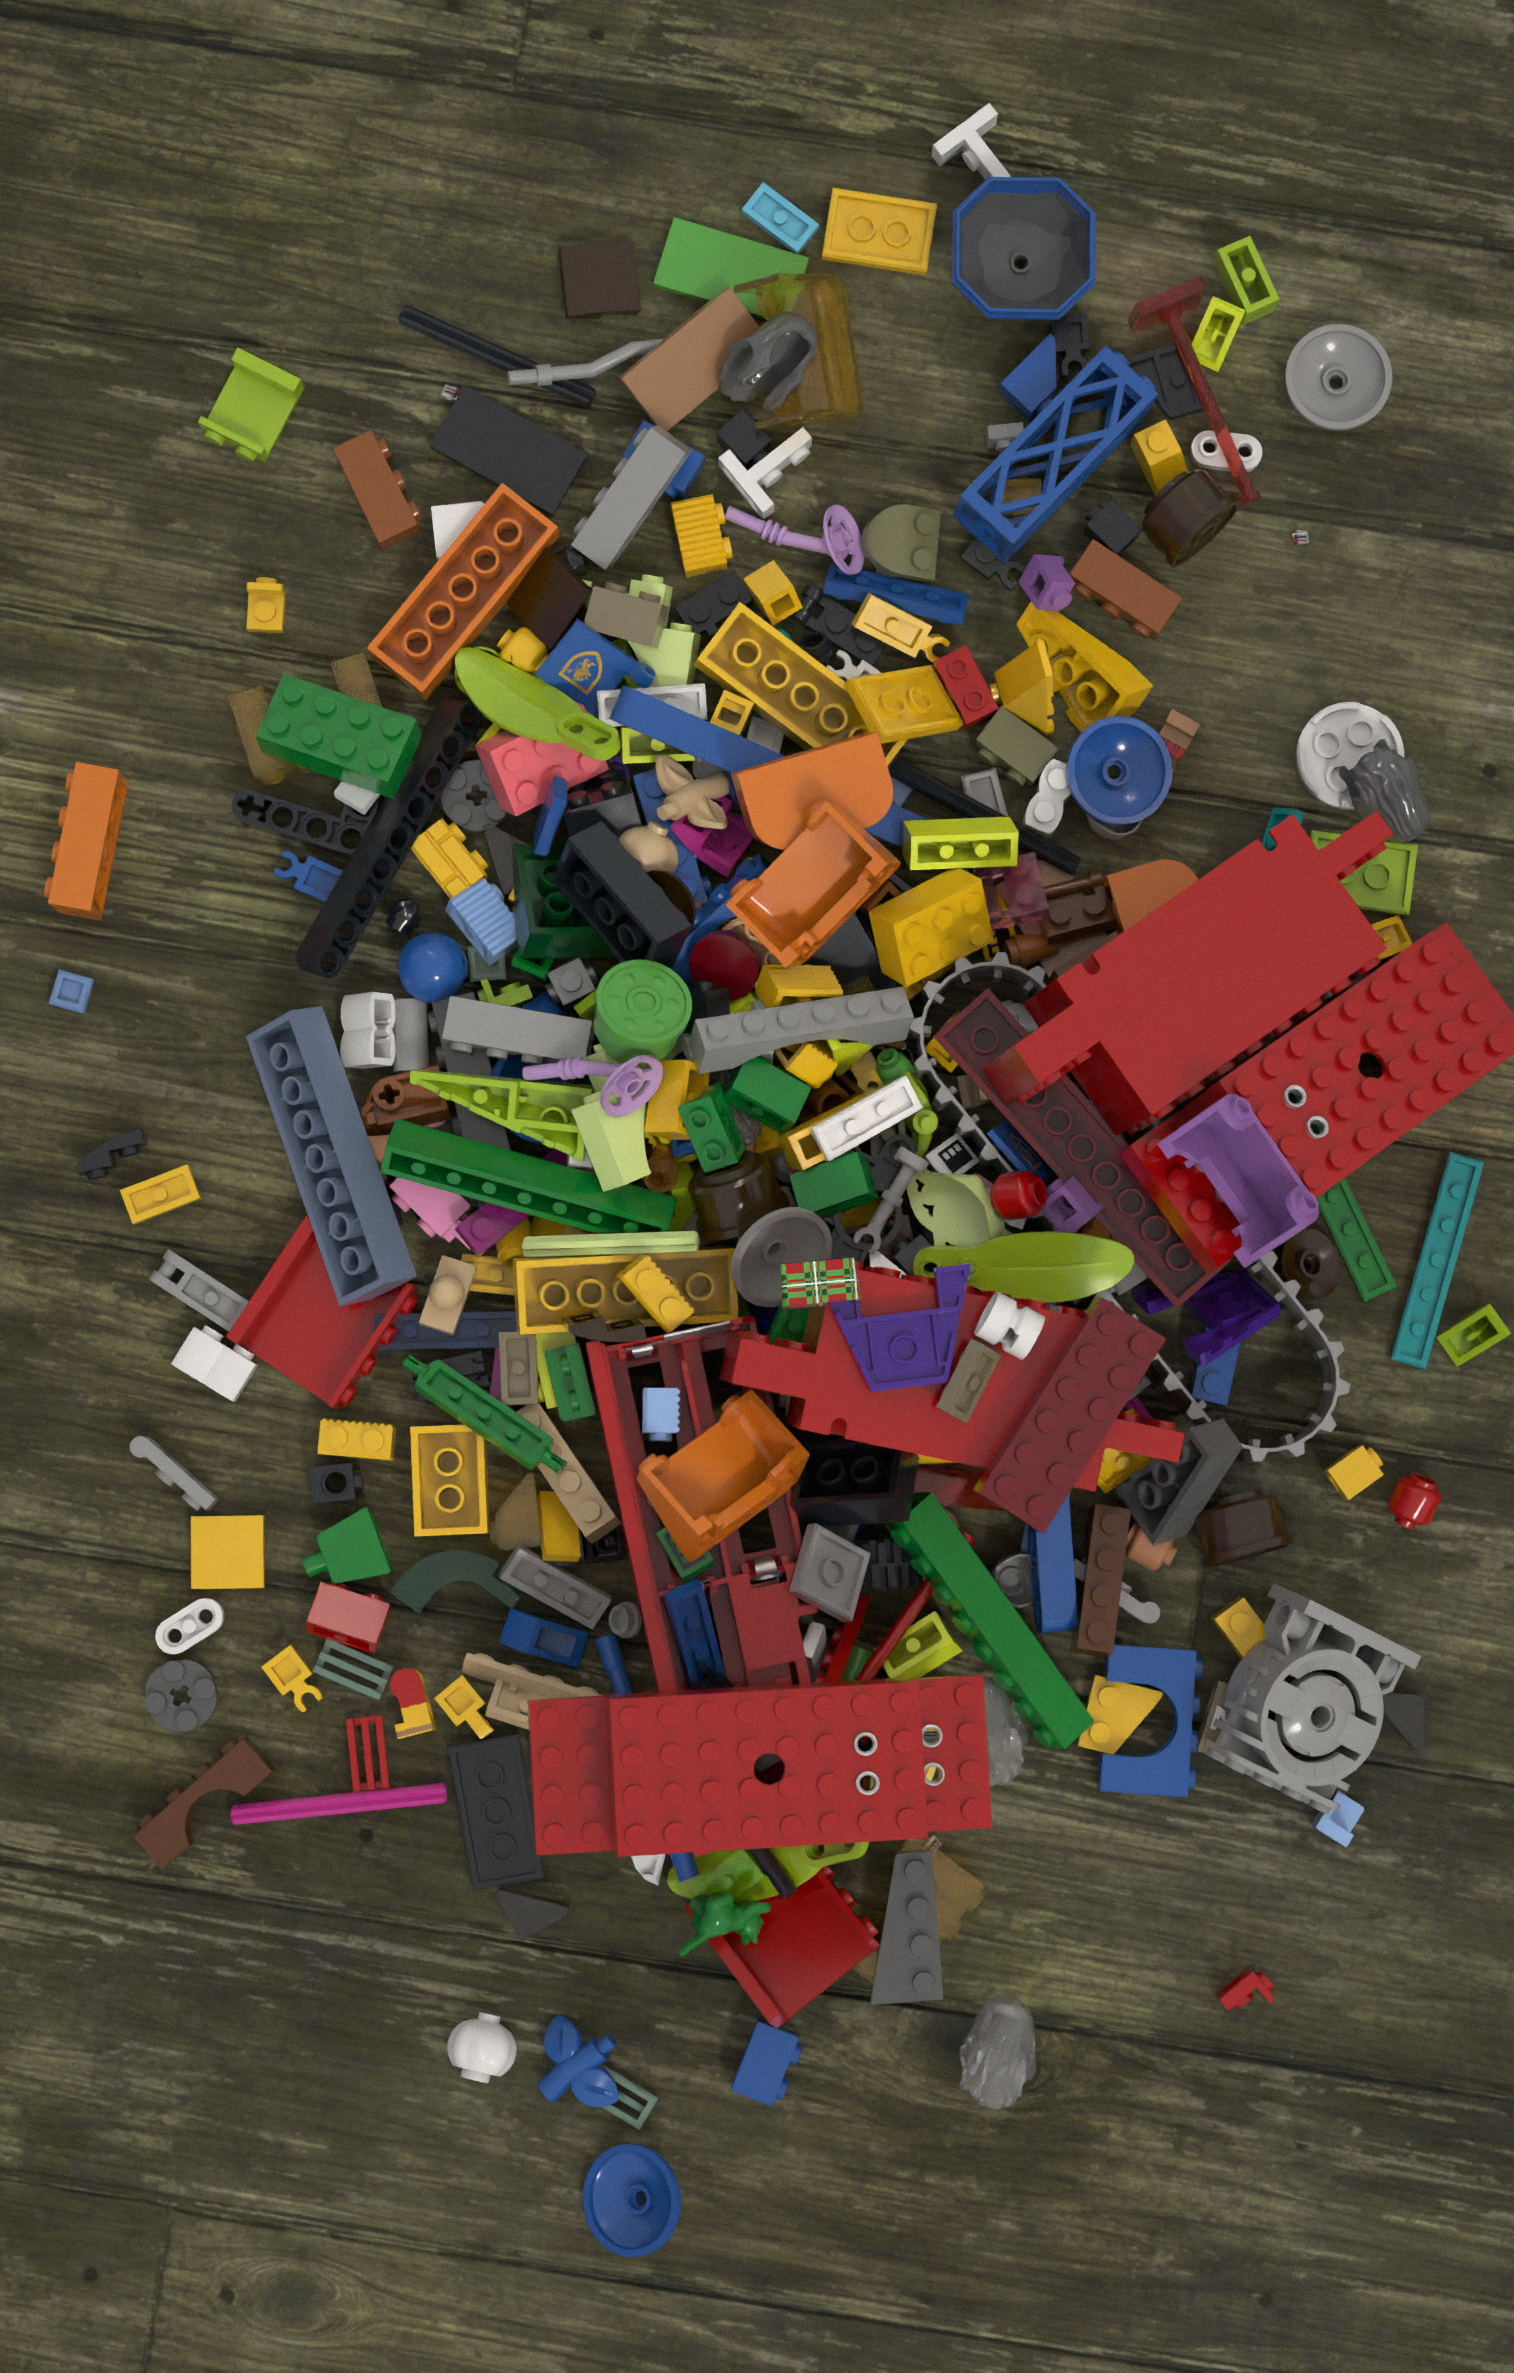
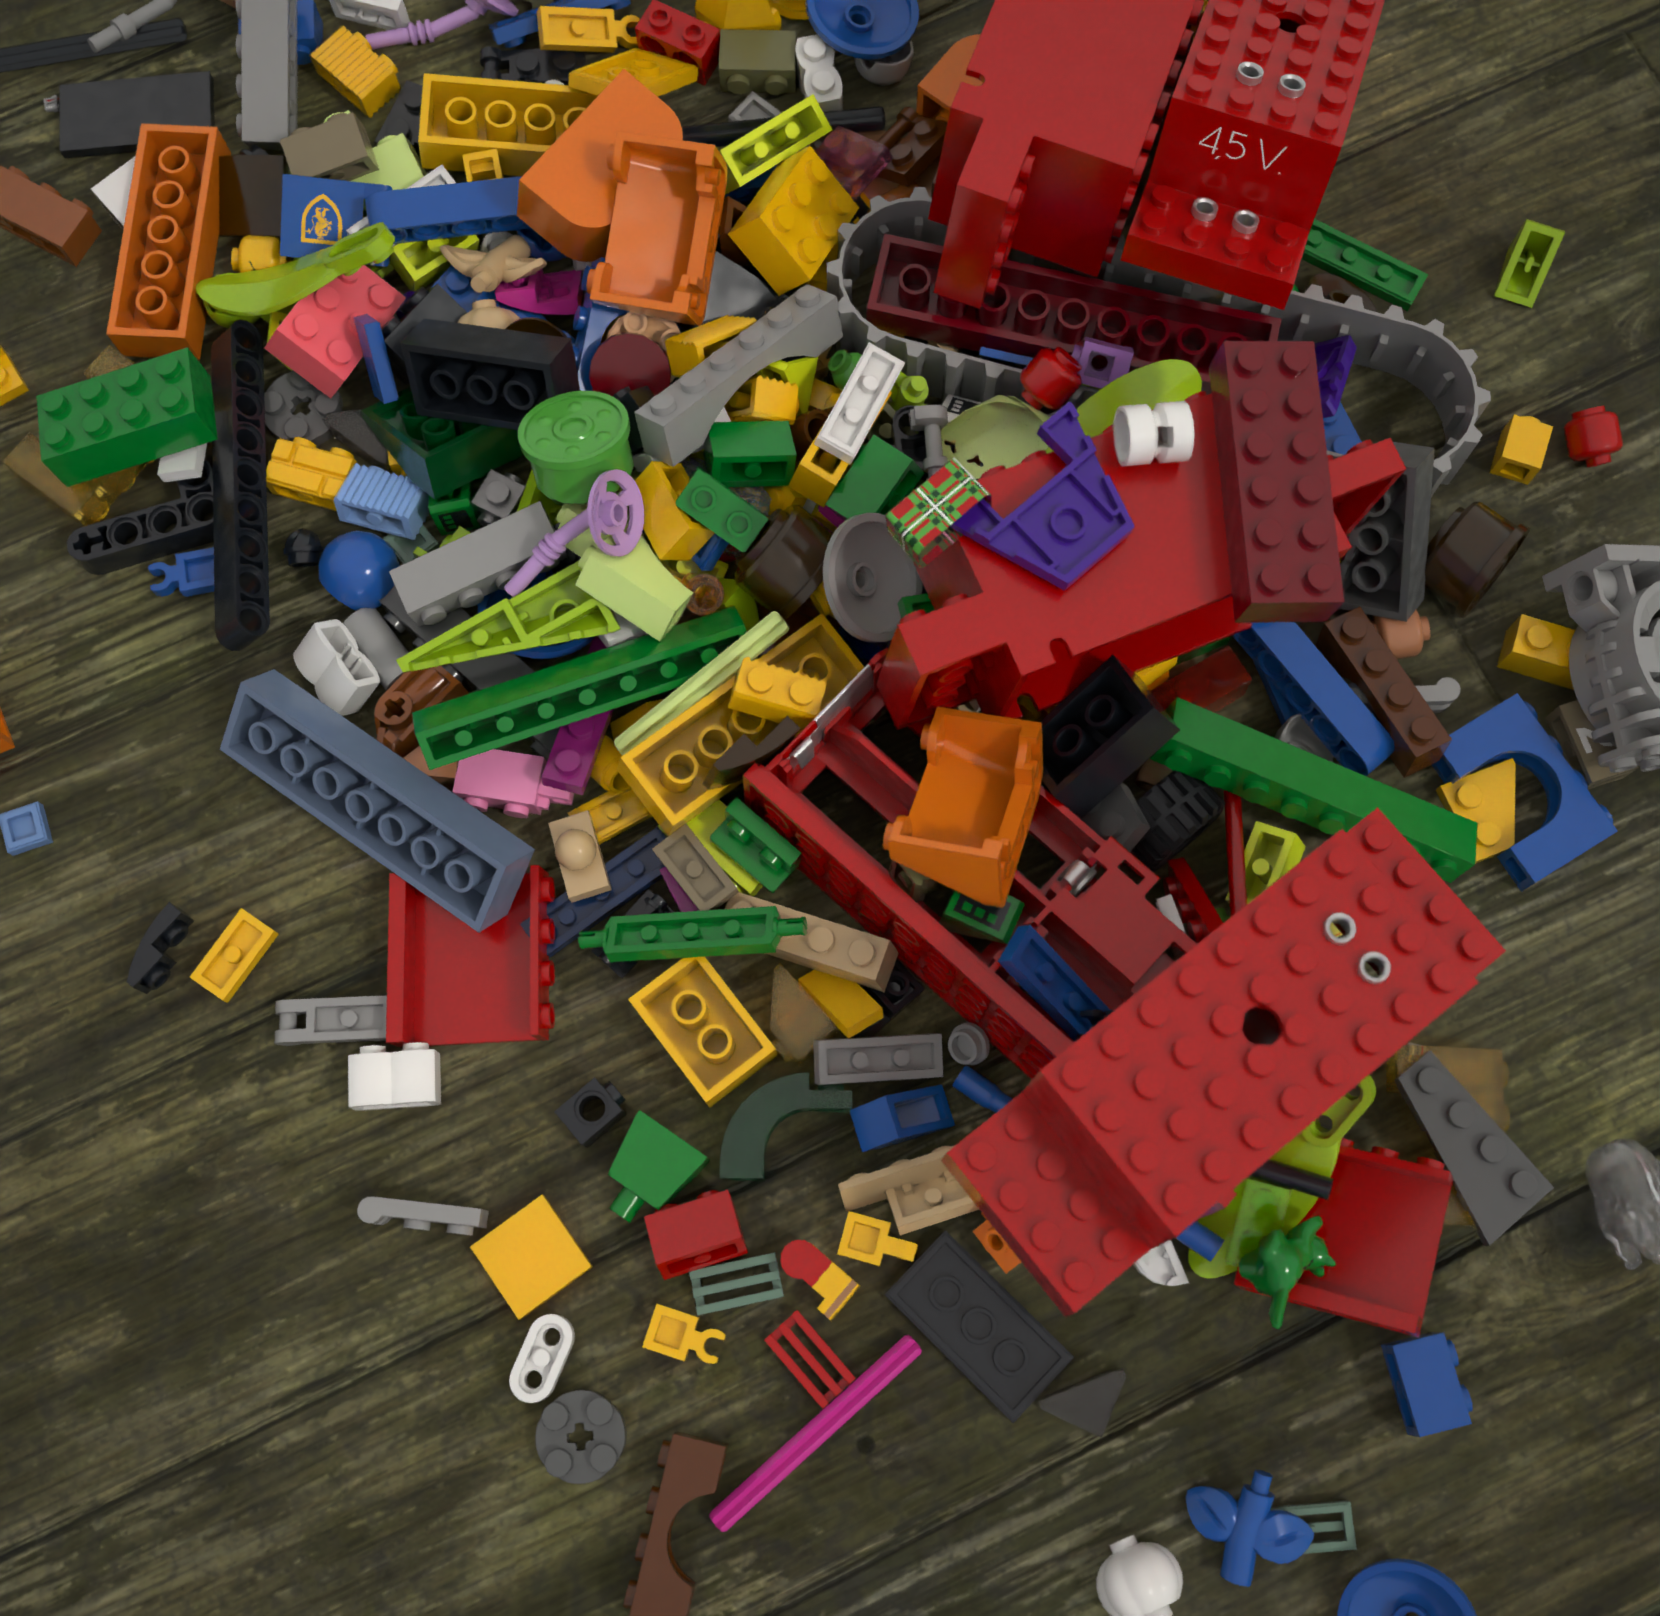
camera: 30 degrees left, 10 degrees down
yellow brick [318,1418,396,1461] -> none
light blue brick [642,1388,681,1442] -> none
yellow brick [743,560,803,626] -> none
light grey tile [788,1523,871,1623] -> none
dark tan plate [936,1339,1001,1424] -> none
medium lavender windscreen [1158,1094,1319,1268] -> none
teal tile [1389,1152,1484,1369] -> none

